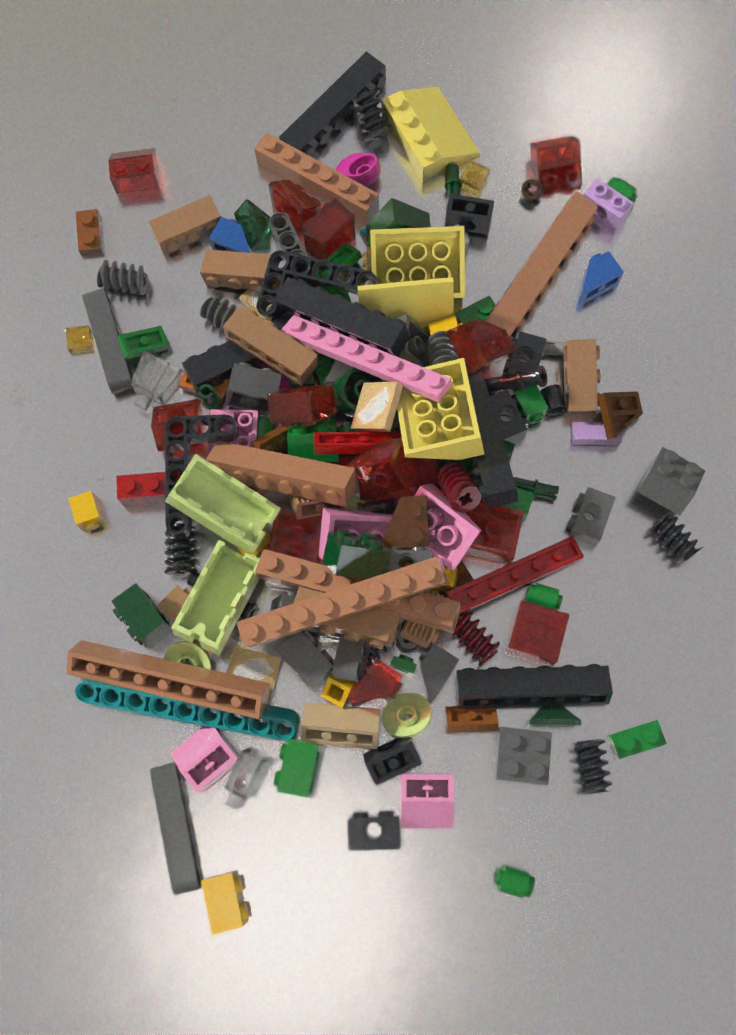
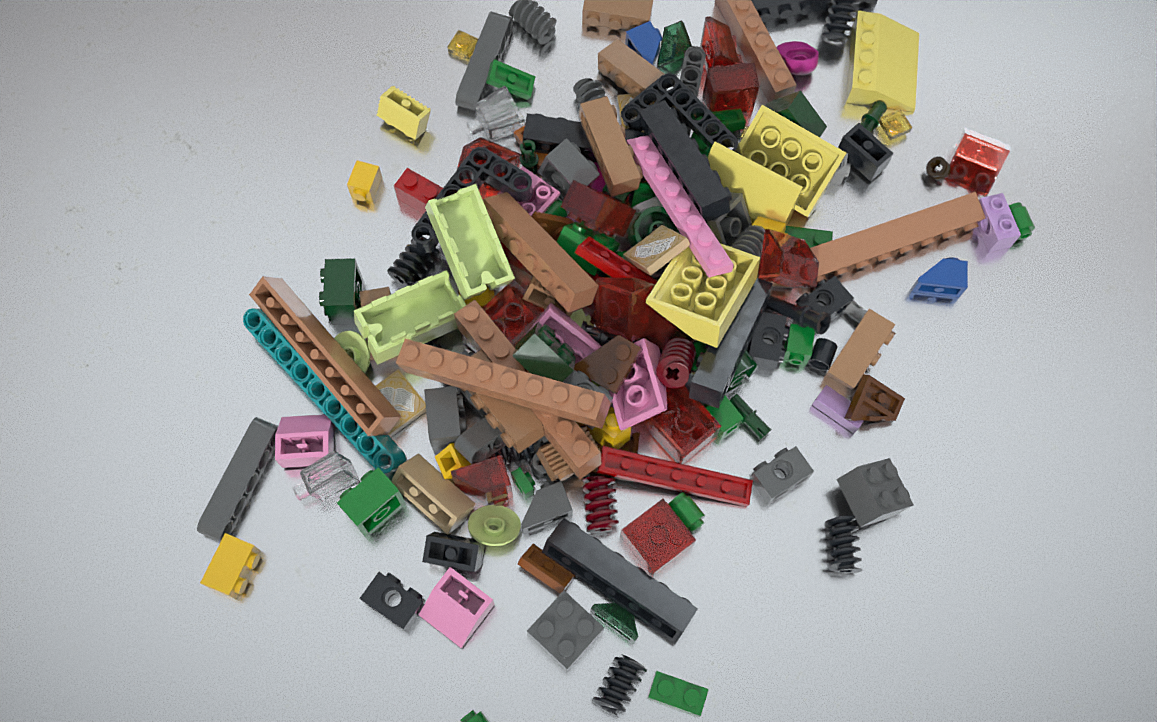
camera: 30 degrees right, 5 degrees down
none -> light yellow brick [377,86,431,140]

